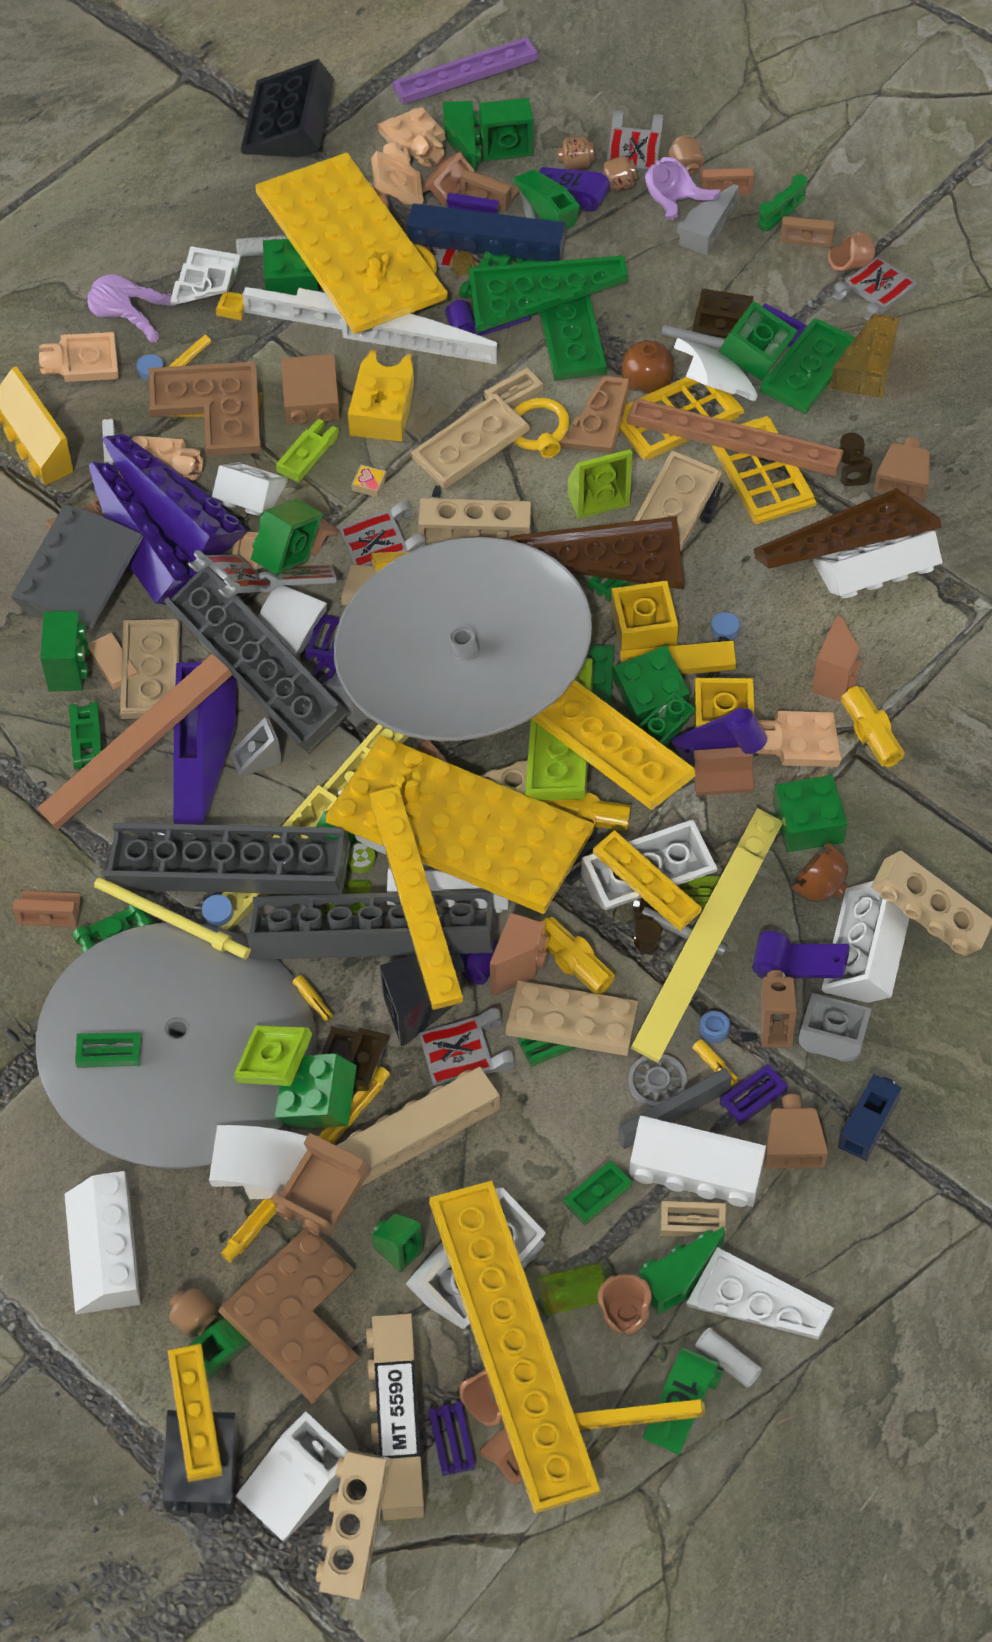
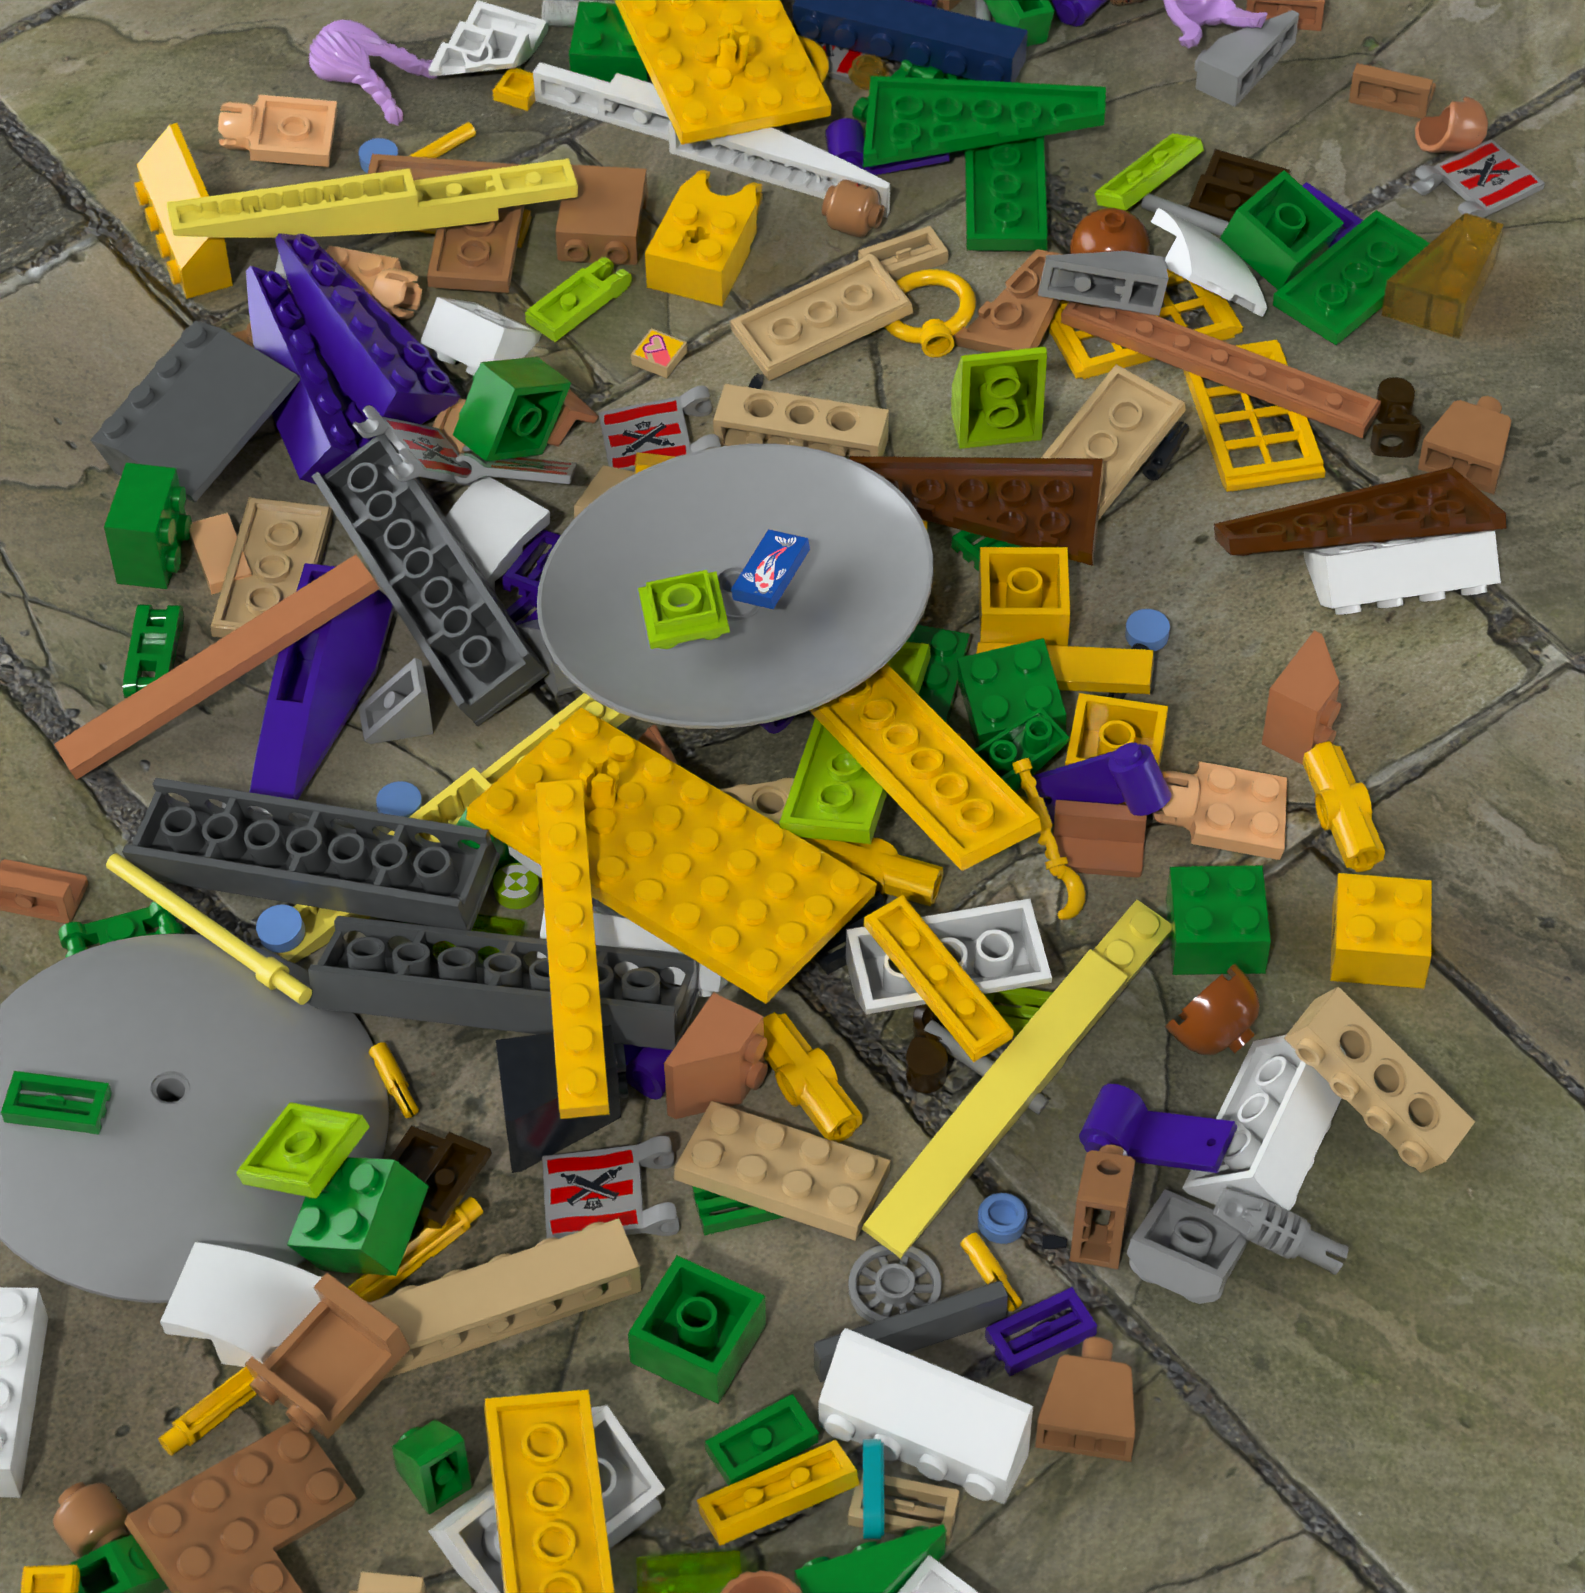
camera: 10 degrees right, 5 degrees down
green plate [758,174,807,231] -> none
dark blue brick [838,1074,902,1161] -> none
none -> light yellow slope [167,158,578,238]
none -> medium blue tile [376,781,423,817]
none -> green brick [628,1255,766,1404]
none -> lime piece [638,570,730,649]
none -> yellow plate [697,1440,860,1546]
none -> blue tile [731,529,810,609]
none -> medium nougat head [822,180,884,237]
none -> teal tile [863,1439,884,1539]
none -> yellow piece [1012,758,1086,920]
none -> light grey slope [1038,251,1168,316]
none -> lime tile [1094,133,1204,210]
none -> light grey hinge [1212,1189,1349,1275]
none -> yellow brick [1330,873,1432,989]

